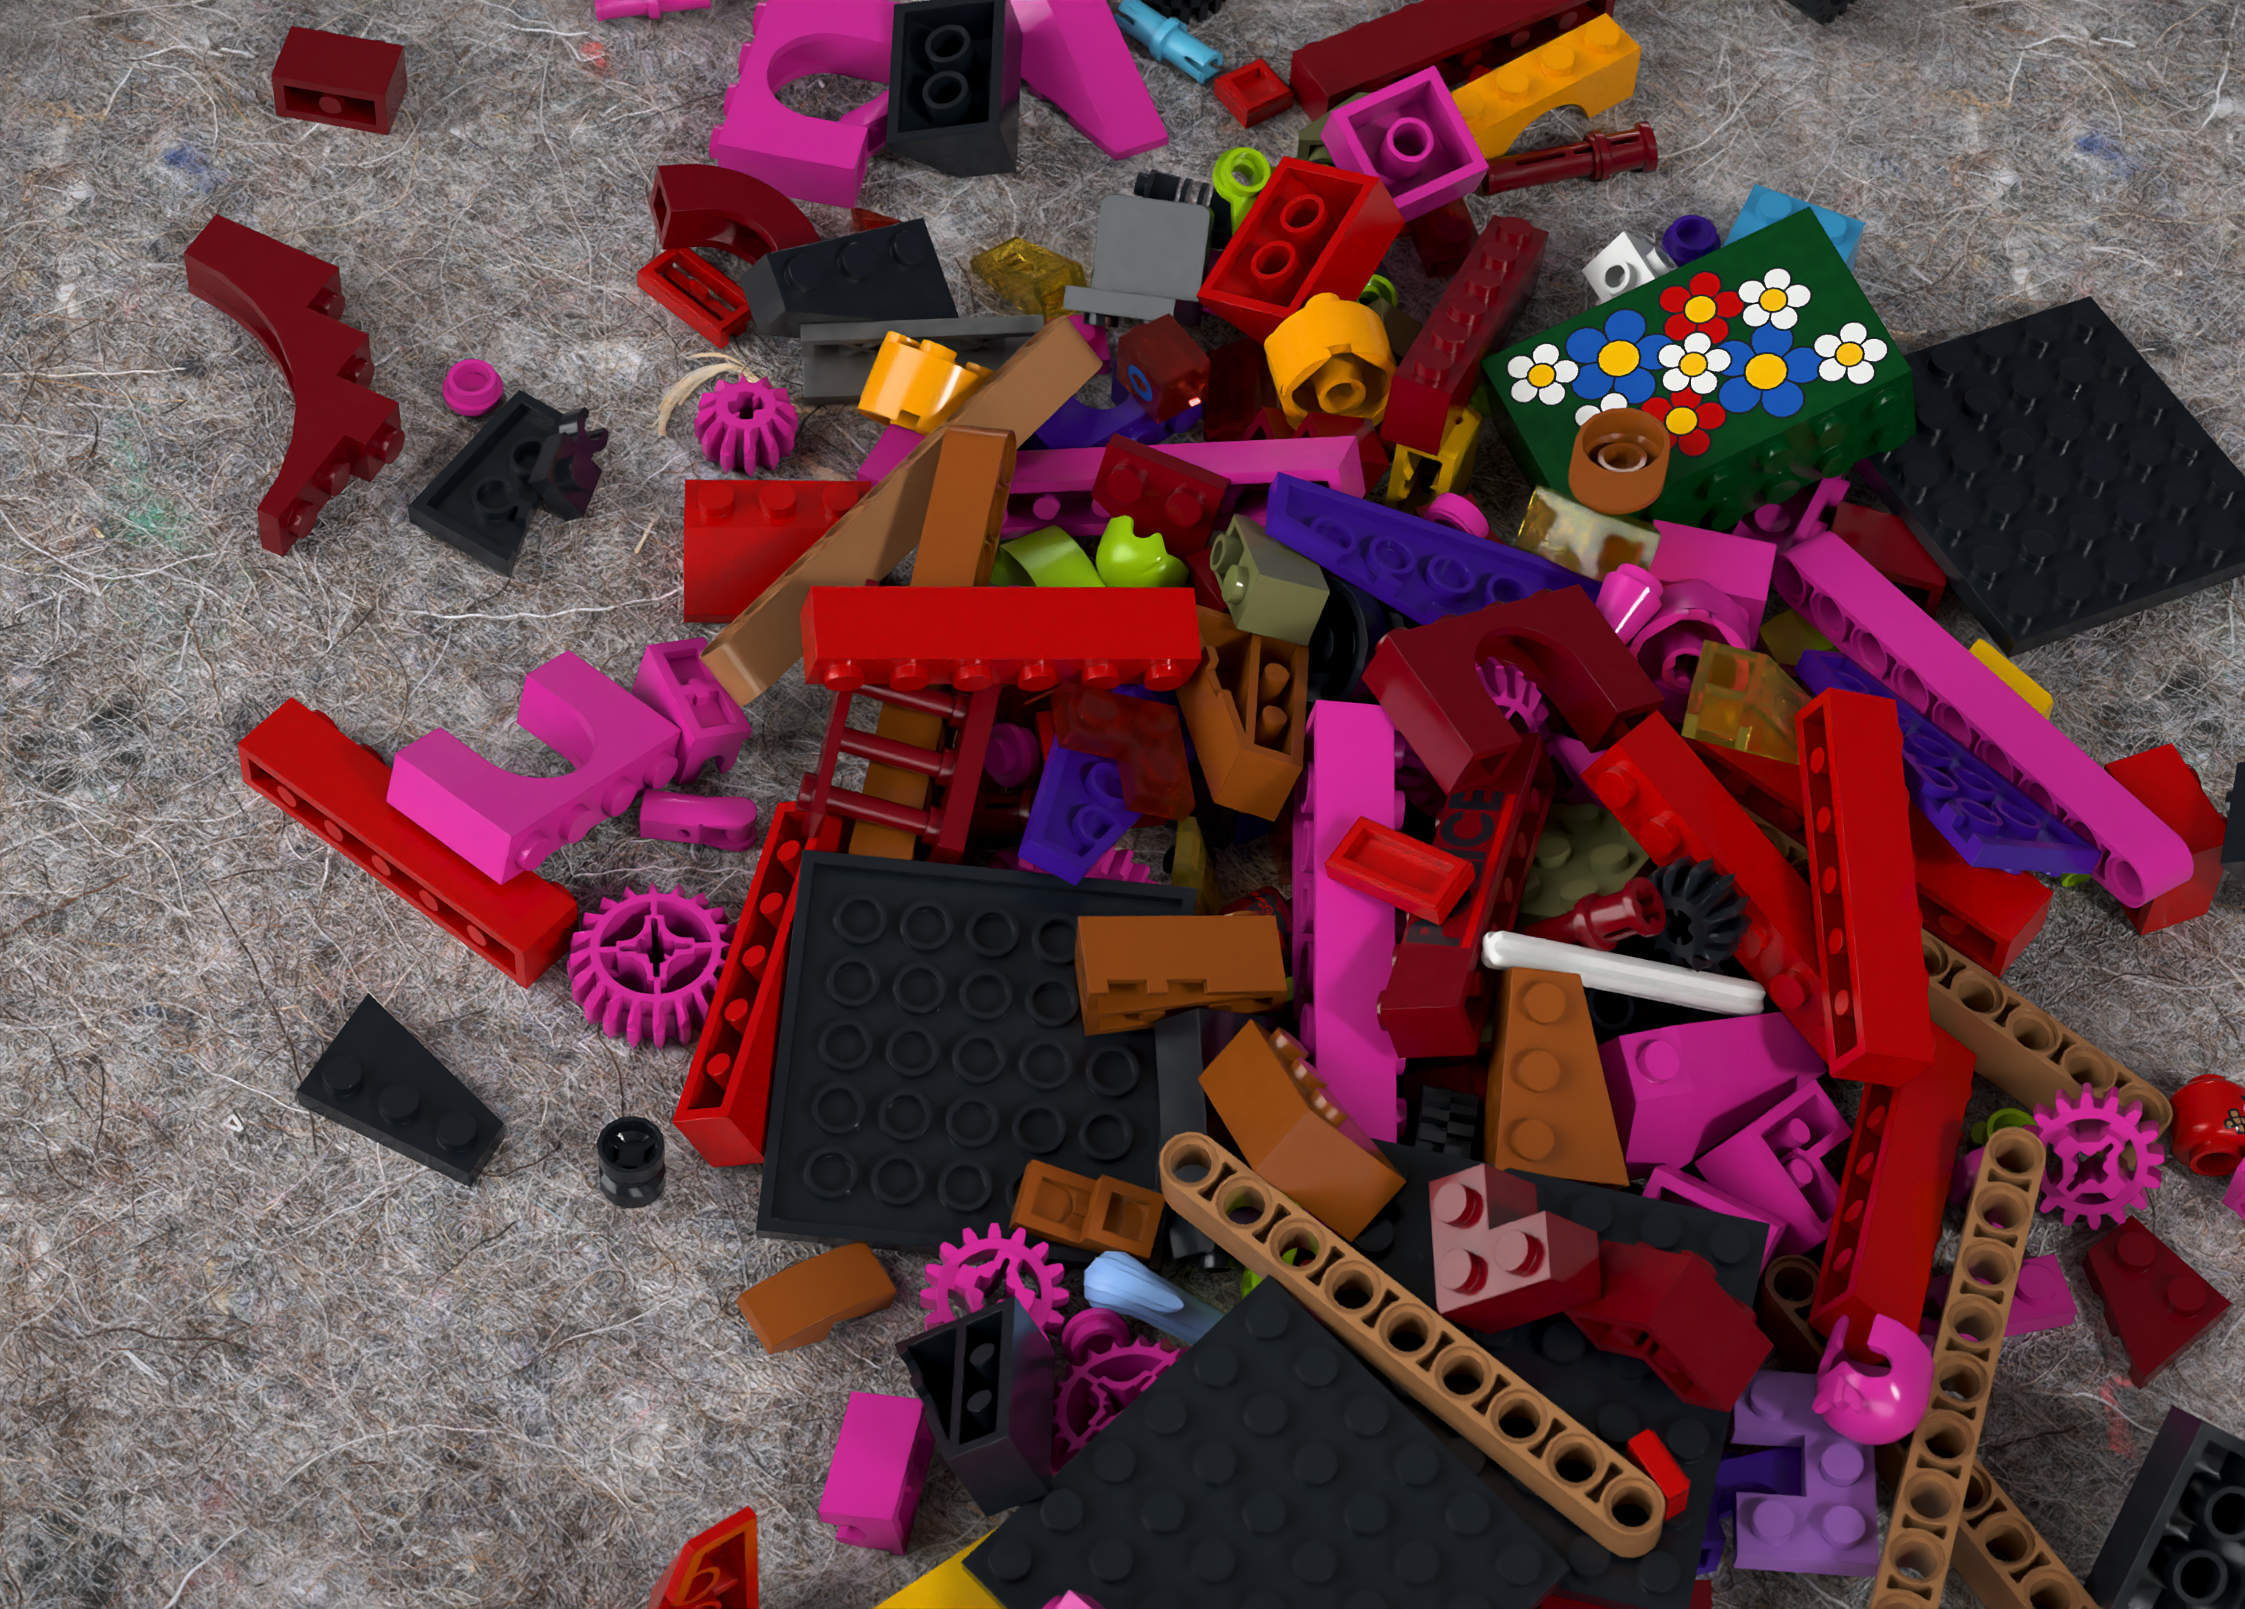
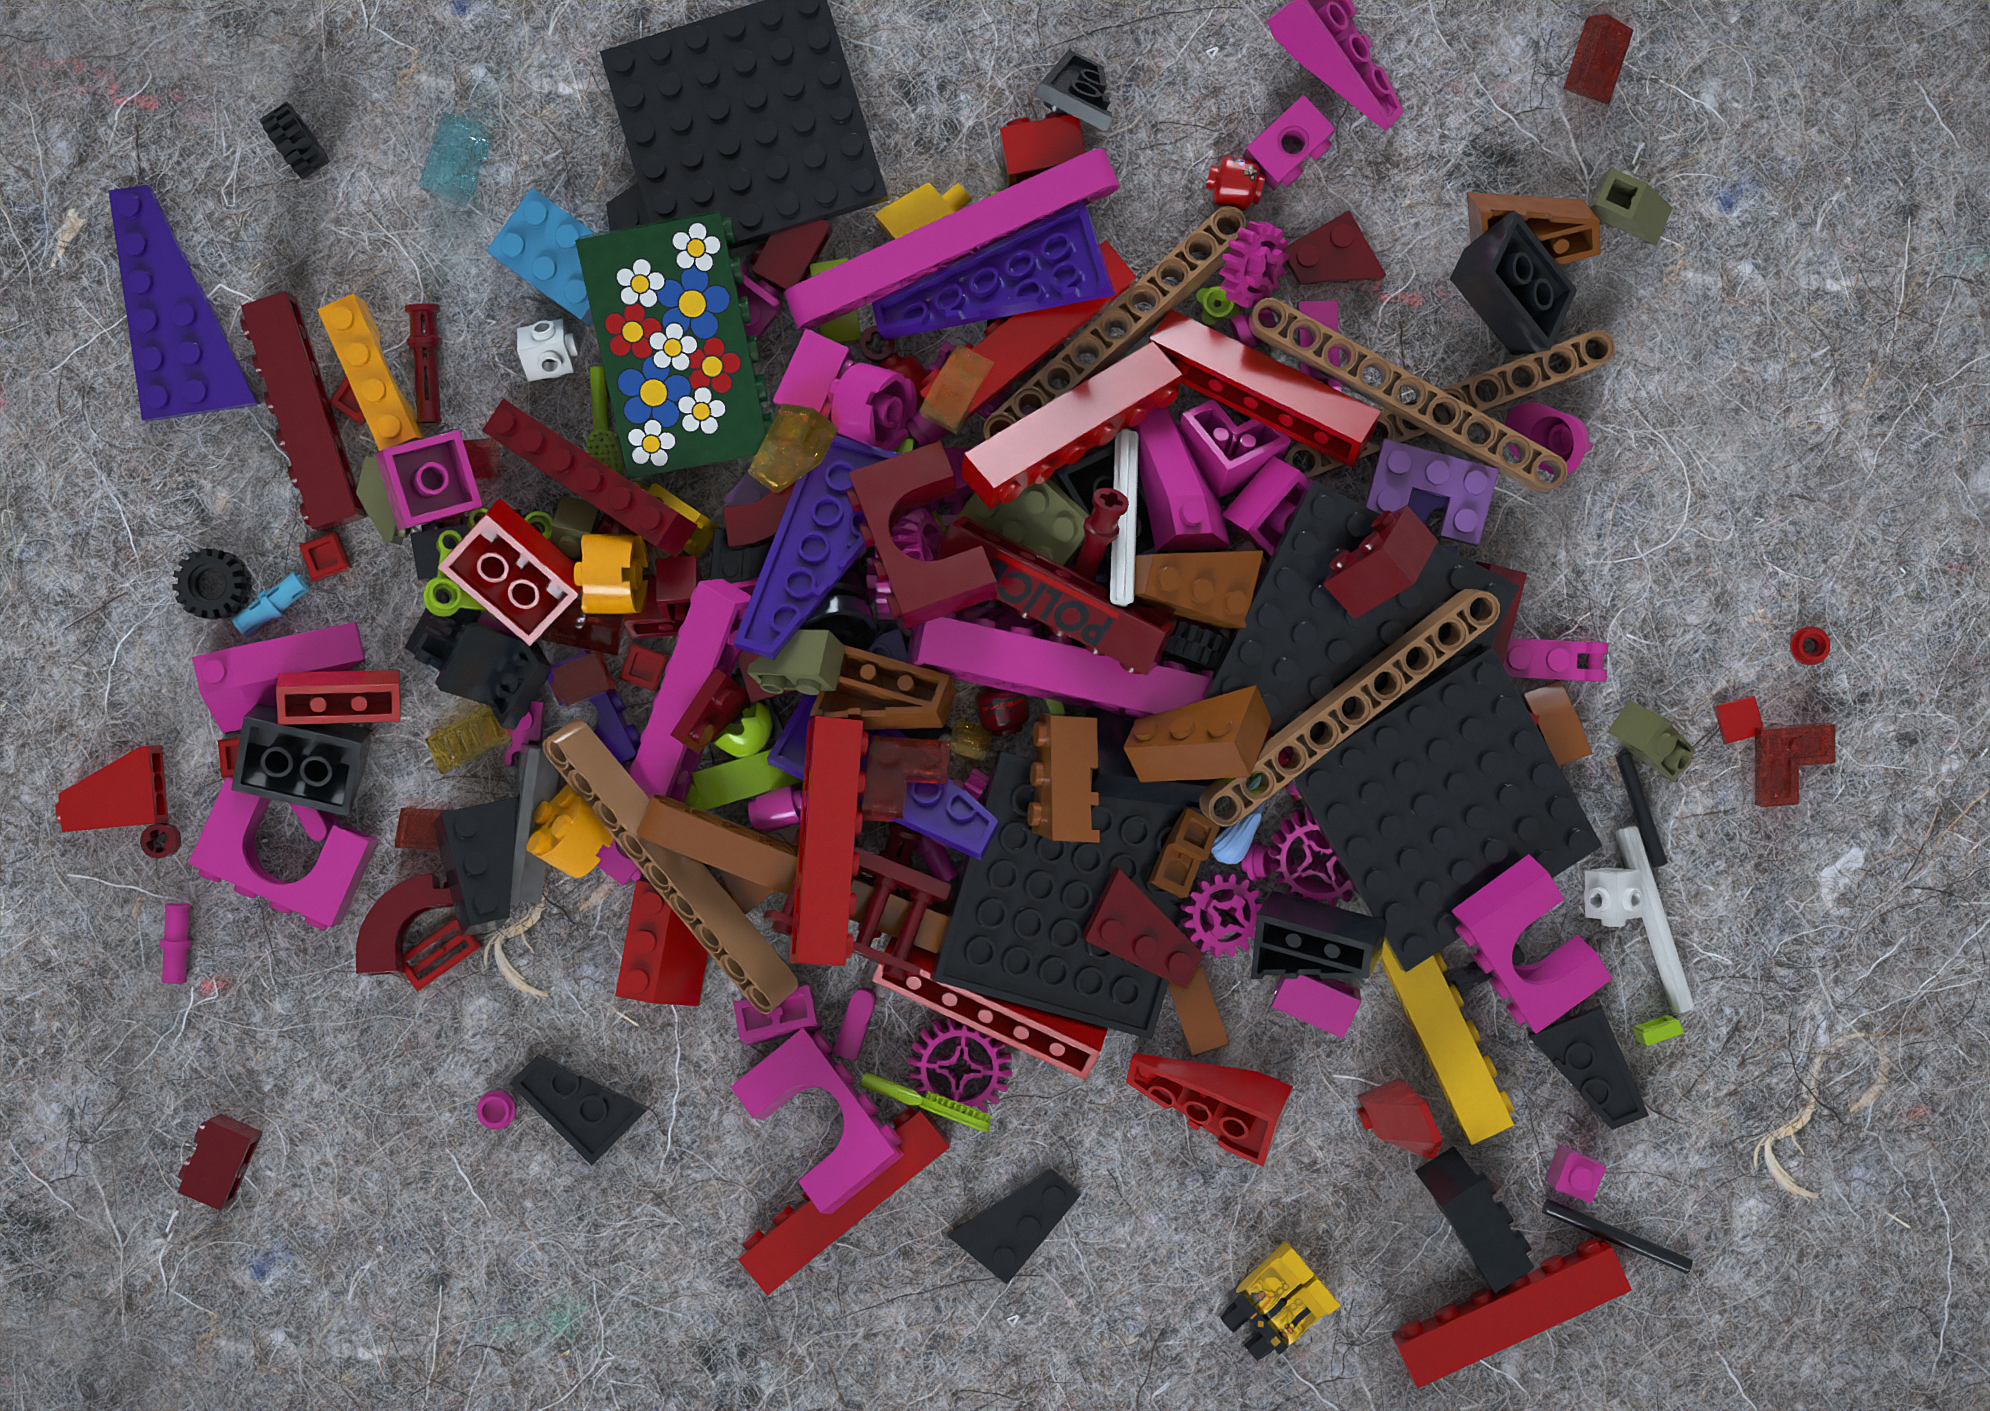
camera: 75 degrees left, 35 degrees up
dark red arch [184,214,405,557] -> none
black plate [528,407,609,521] -> none
black wheel [597,1116,666,1209] -> none
dark pink gear [694,373,798,478] -> none
dark pink plate [984,723,1040,788] -> none
red tile [1324,815,1476,926] -> none
dark pink tile [1424,493,1489,538] -> none
dark red brick [1429,1163,1602,1335] -> none
dark orange cap [1568,408,1670,514] -> none
dark pink cone [1595,563,1664,646] -> none
red tile [1625,1428,1690,1521] -> none
black gear [1648,854,1753,973] -> none
dark purple plate [1662,215,1721,267] -> none
red brick [1794,687,1936,1087] -> none
dark pink helmet [1812,1314,1936,1446] -> none
none -> red brick [276,670,401,725]
none -> clear light blue brick [418,112,491,208]
none -> lime piece [861,1072,992,1133]
none -> dark red wing [1081,867,1203,989]
none -> red wedge [1126,1053,1293,1167]
none -> hips [1218,1241,1341,1361]

